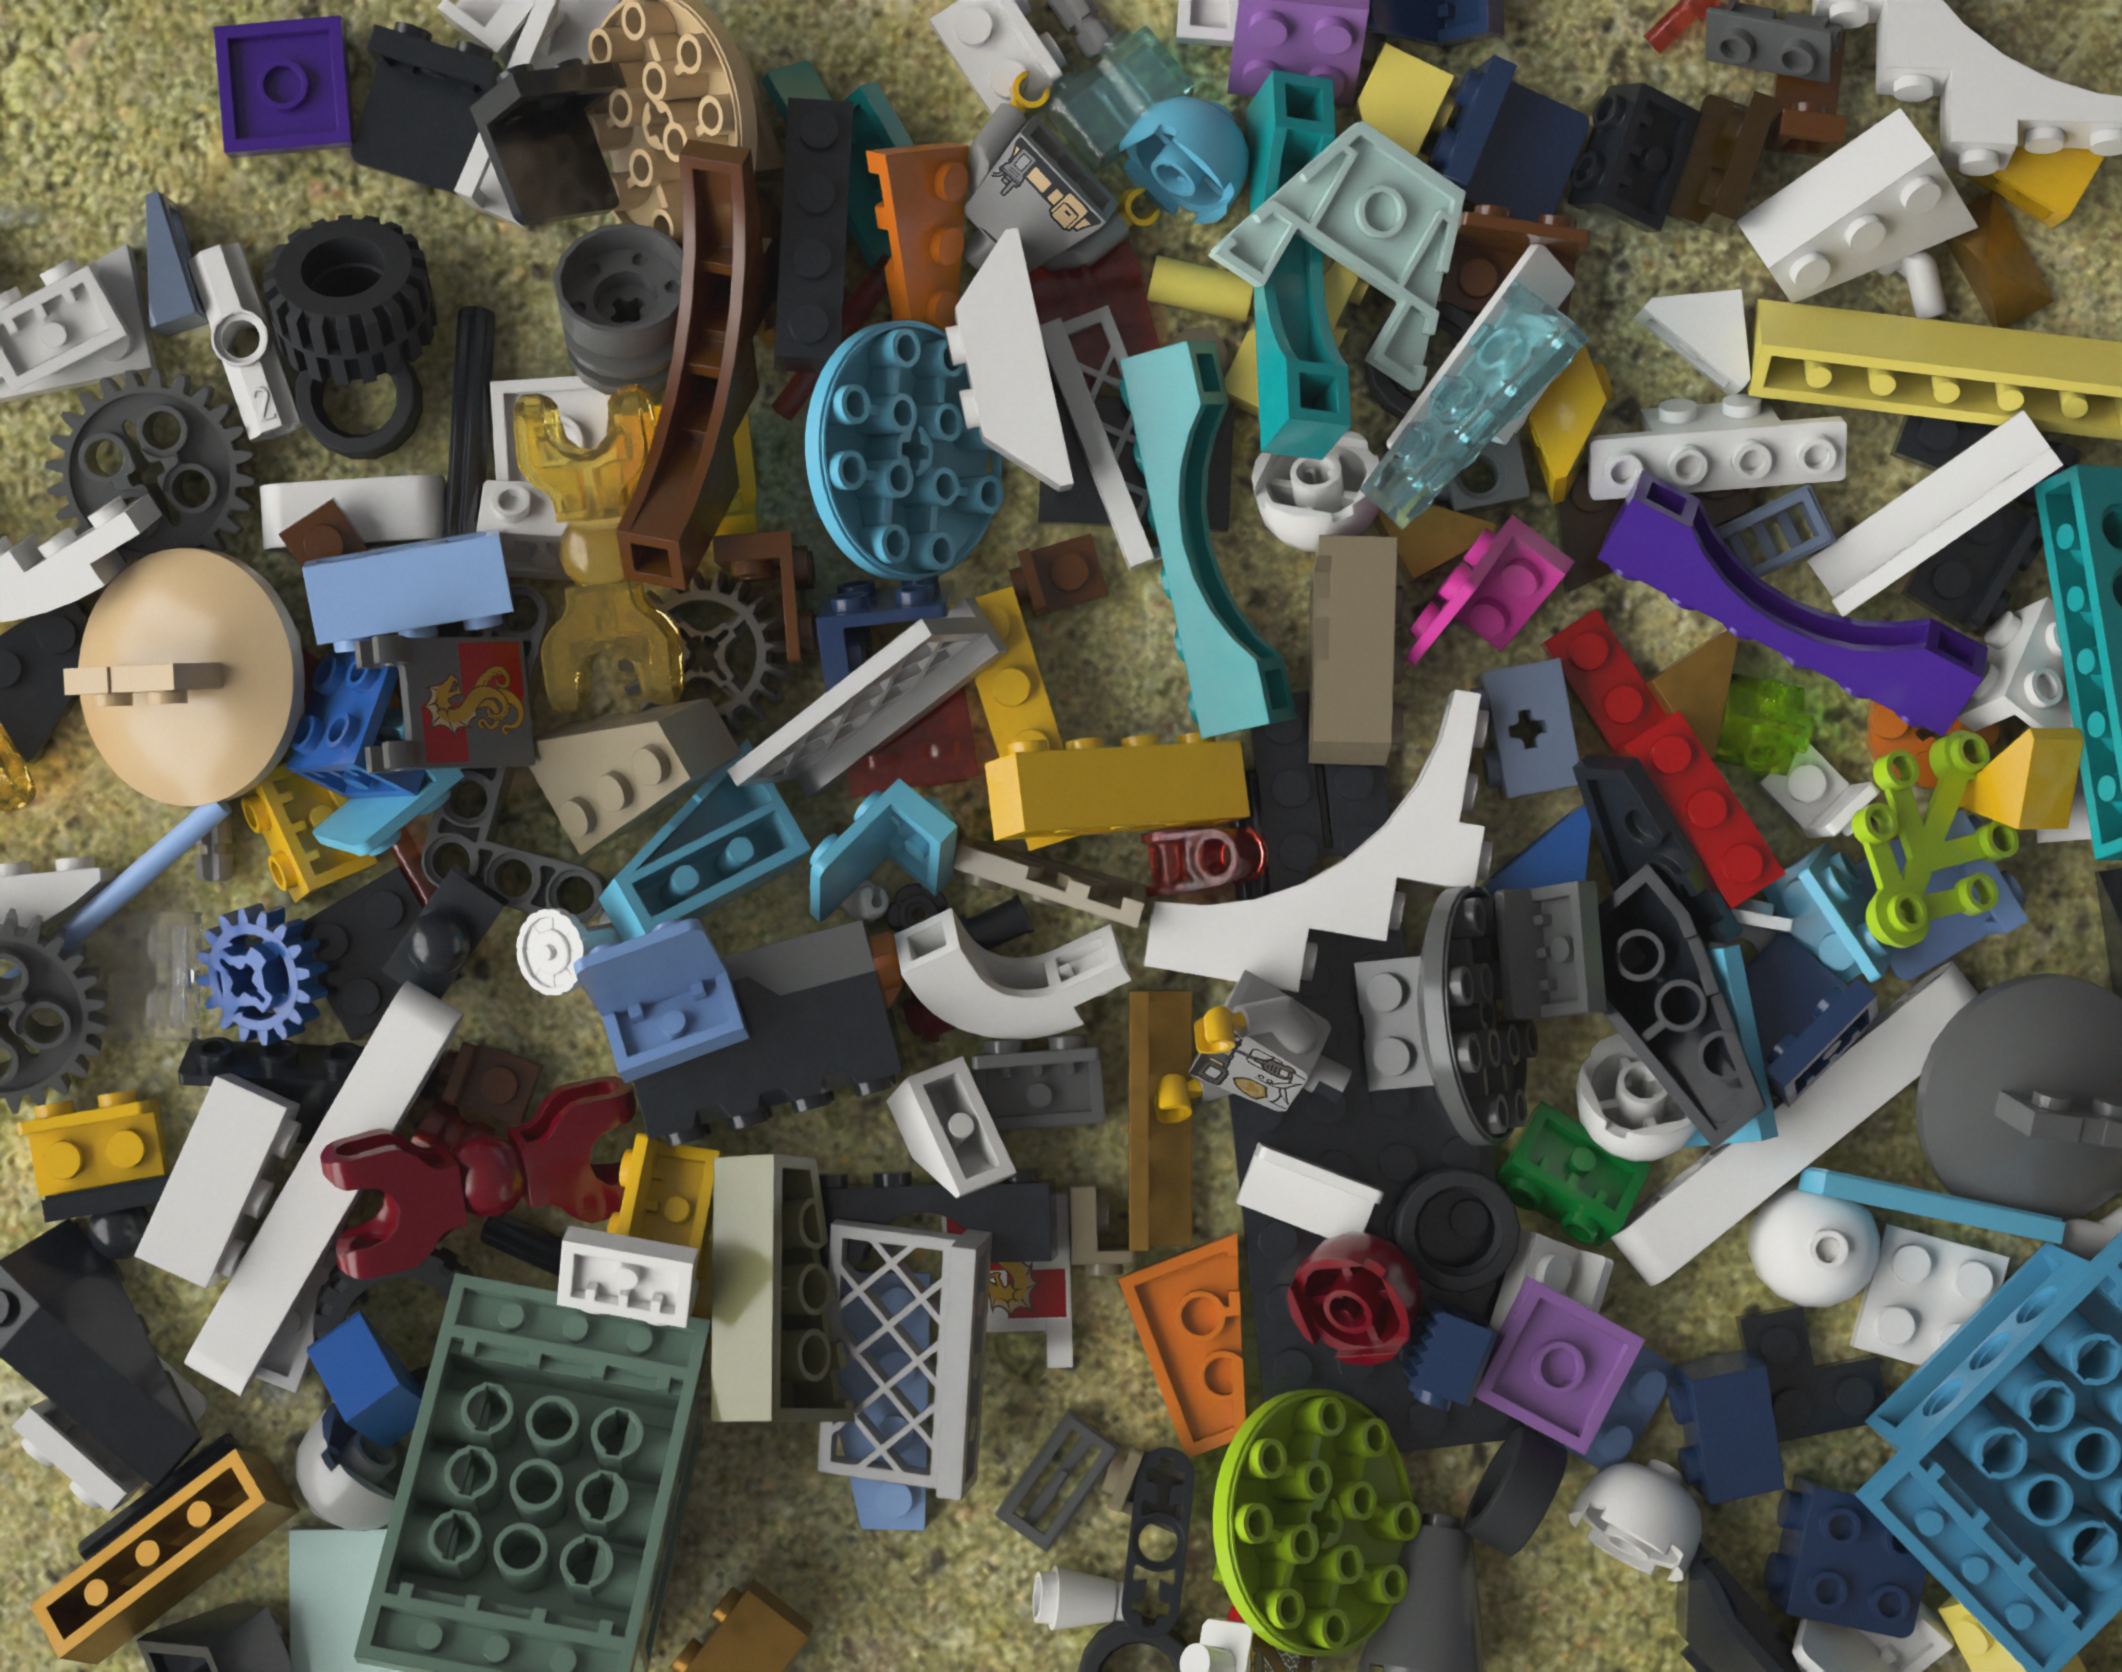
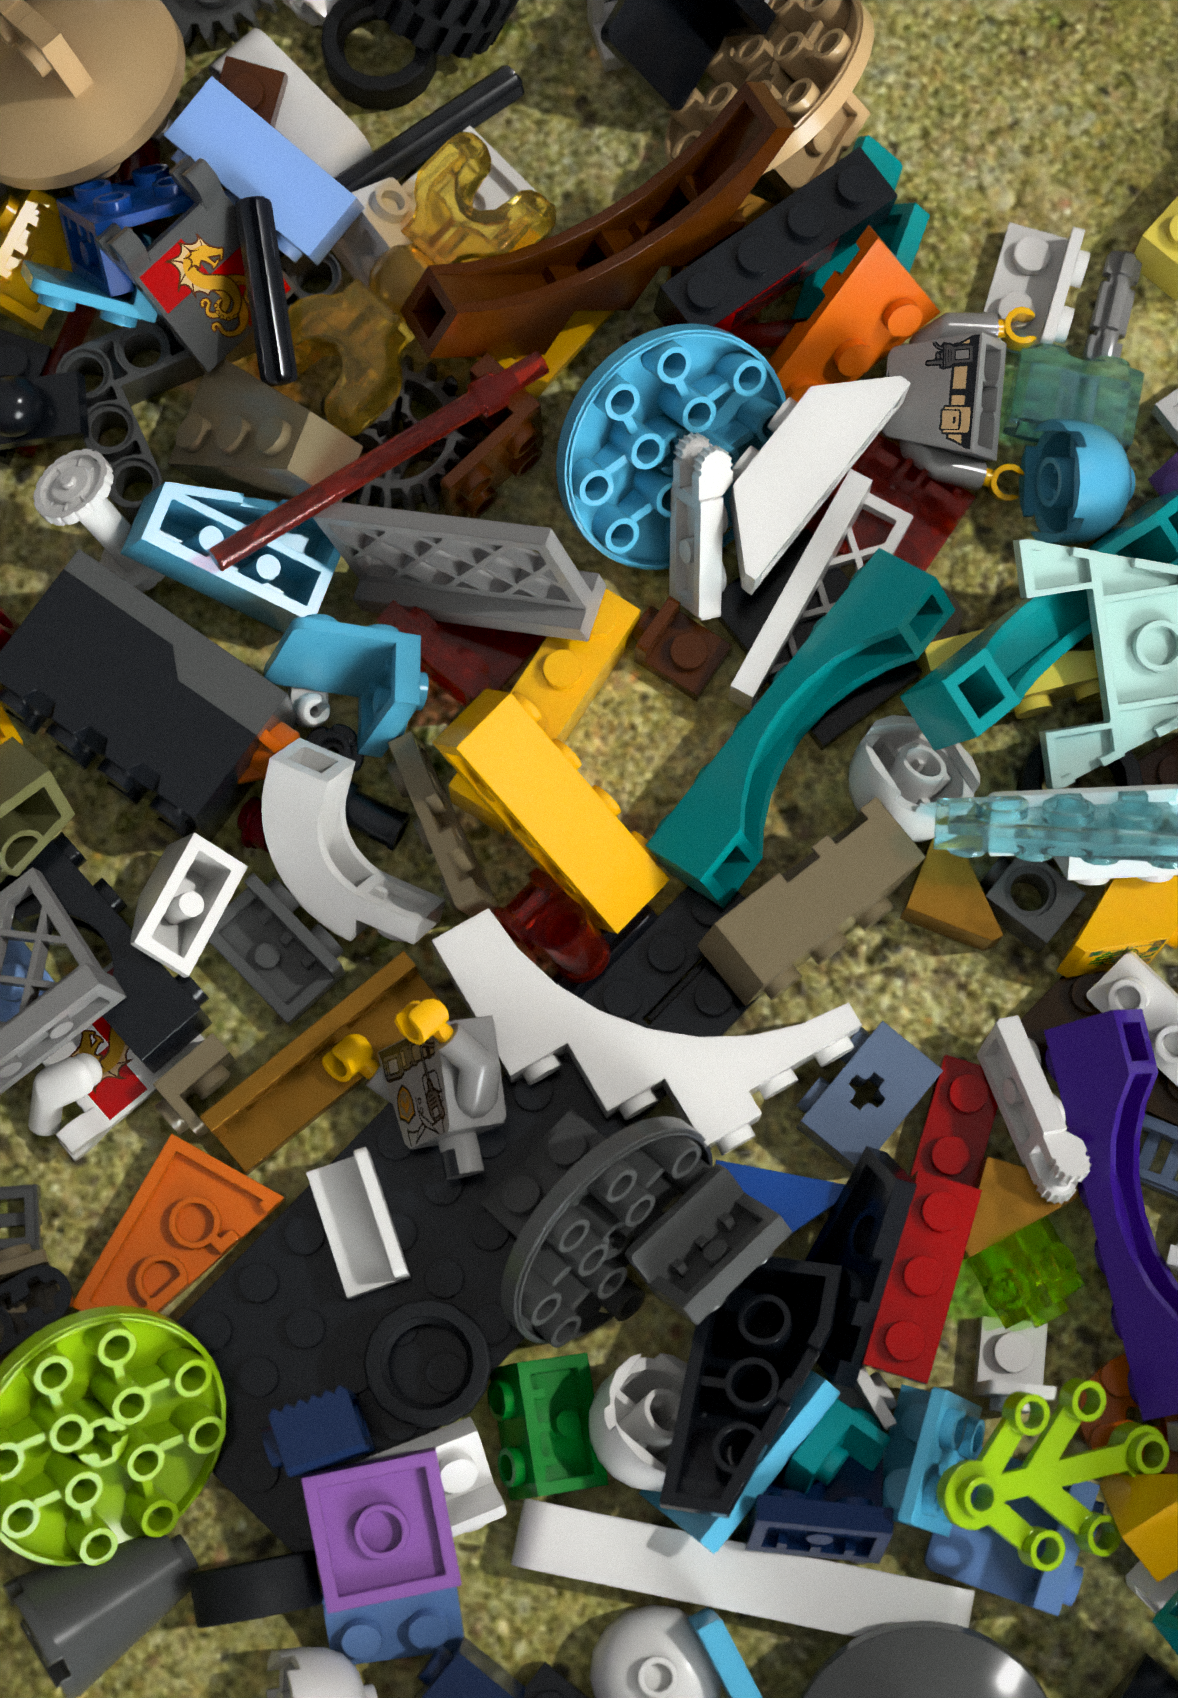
camera: 50 degrees right, 10 degrees down
dark grey wheel [554,223,683,398] -> none
medium blue bracket [573,918,750,1083] -> none
dark blue bracket [816,575,956,693] -> none
light yellow cylinder [1147,255,1255,323] -> none
dark red cylinder [1287,1232,1423,1366] -> none
dark pink bracket [1403,515,1575,667] -> none
none -> white arm [28,1053,103,1136]
none -> clear red bar [208,351,549,572]
none -> black axle [234,196,298,386]
none -> white hinge [669,432,733,621]
none -> teal bracket [781,1398,891,1495]
none -> white hinge [977,1015,1092,1205]

